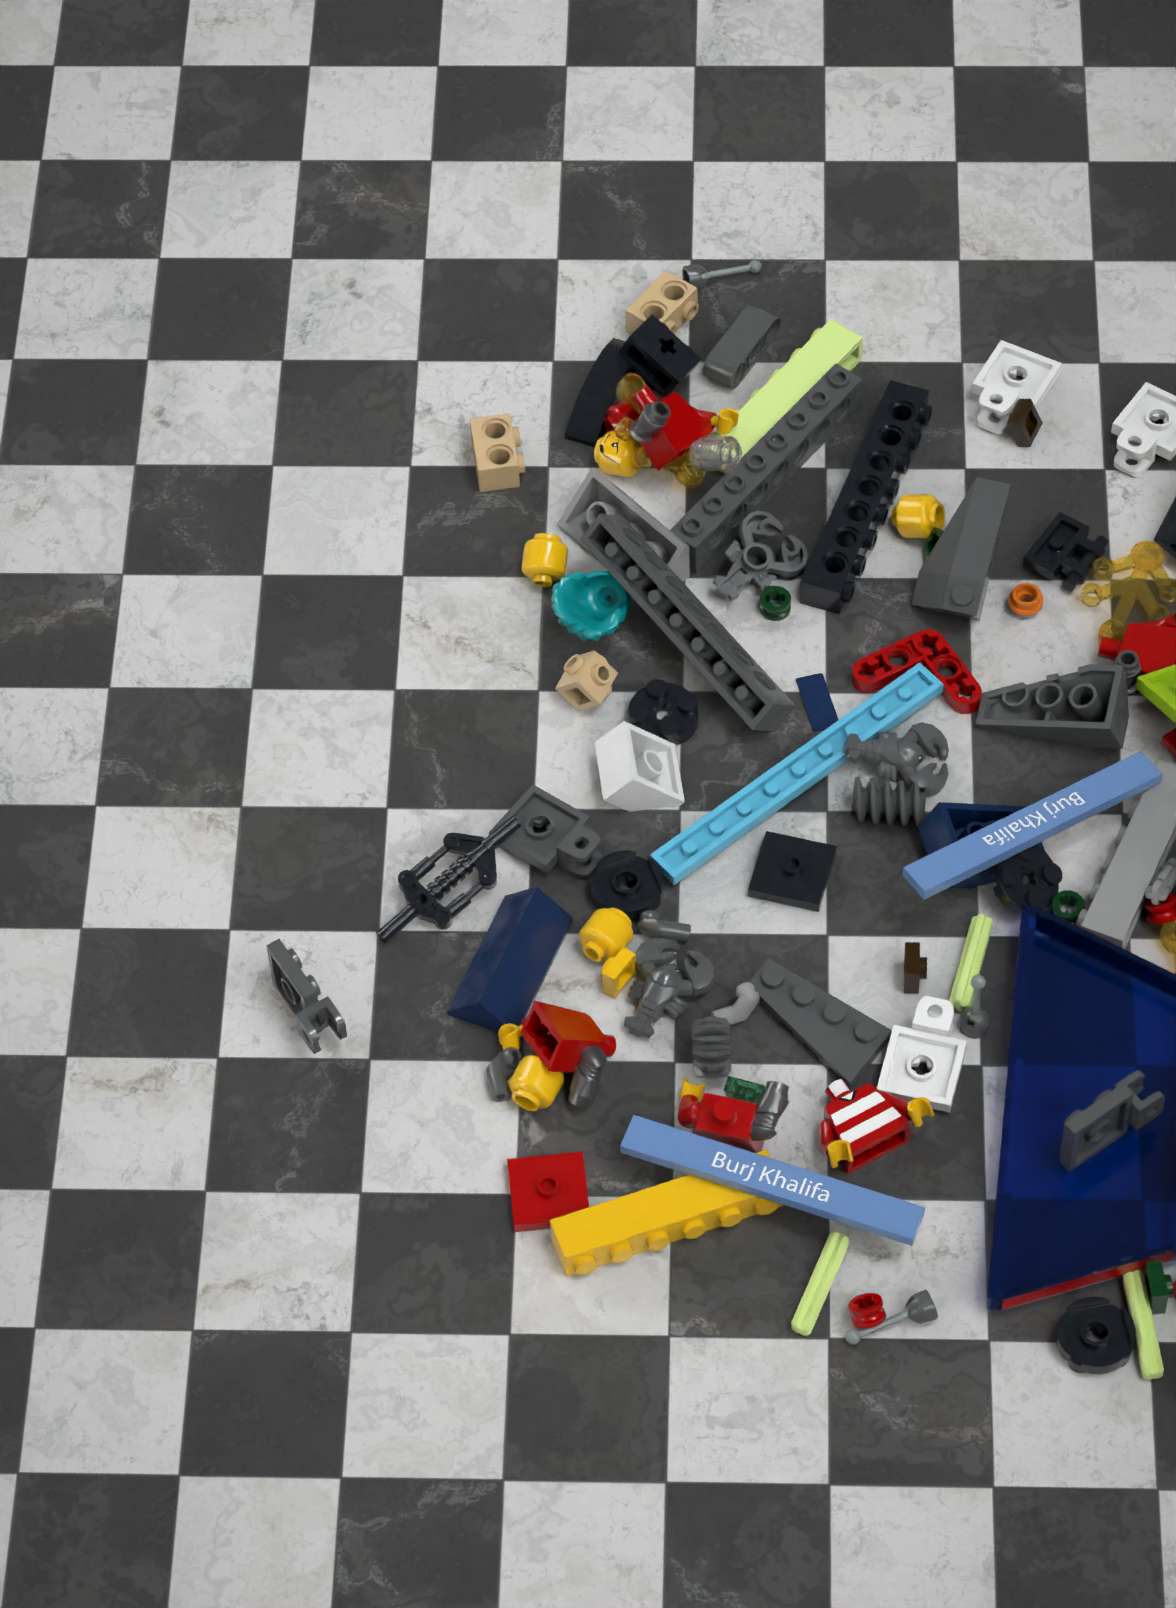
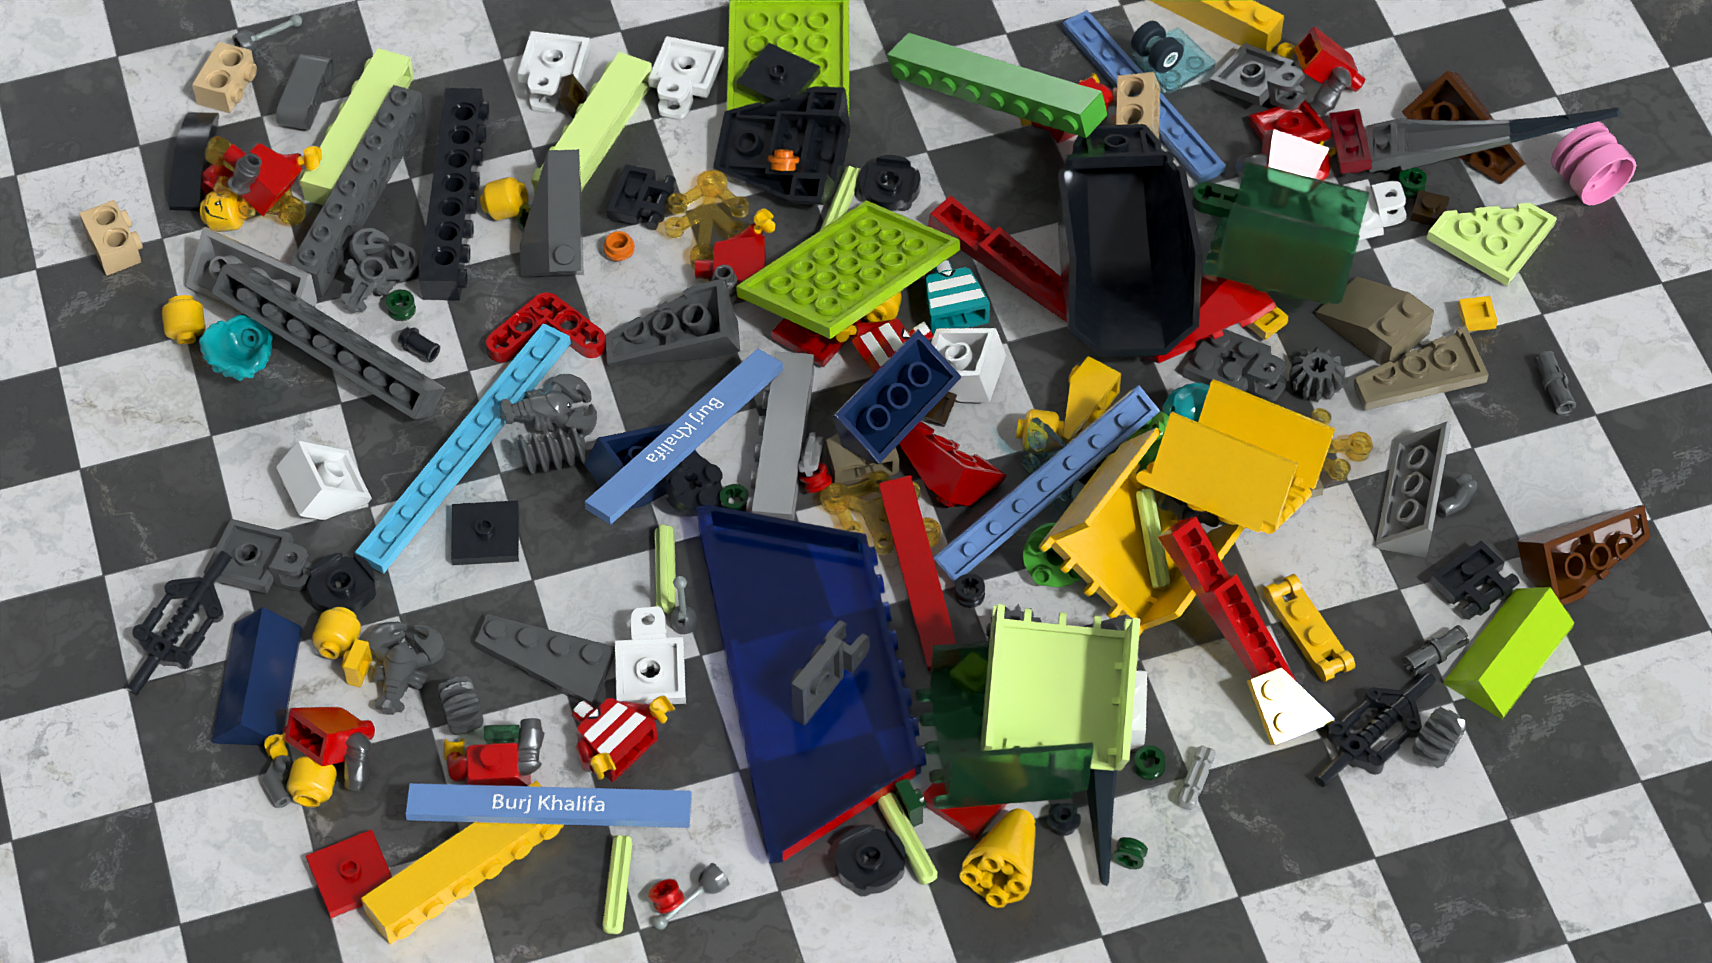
camera: 20 degrees left, 0 degrees up
dark grey plate [266,939,347,1054] -> none
tan brick [555,650,618,711] -> none
black brick [617,314,702,397] -> none
black plate [628,679,699,745] -> none
dark grey arm [637,910,691,943] -> none
clear brick [690,436,742,471] -> none
light grey arm [711,982,760,1025] -> none
dark blue sticker [796,673,838,732] -> none
dark brown plate [904,942,927,994] -> none
none -> black pin [398,327,440,363]
none -> yellowish green brick [531,52,652,192]

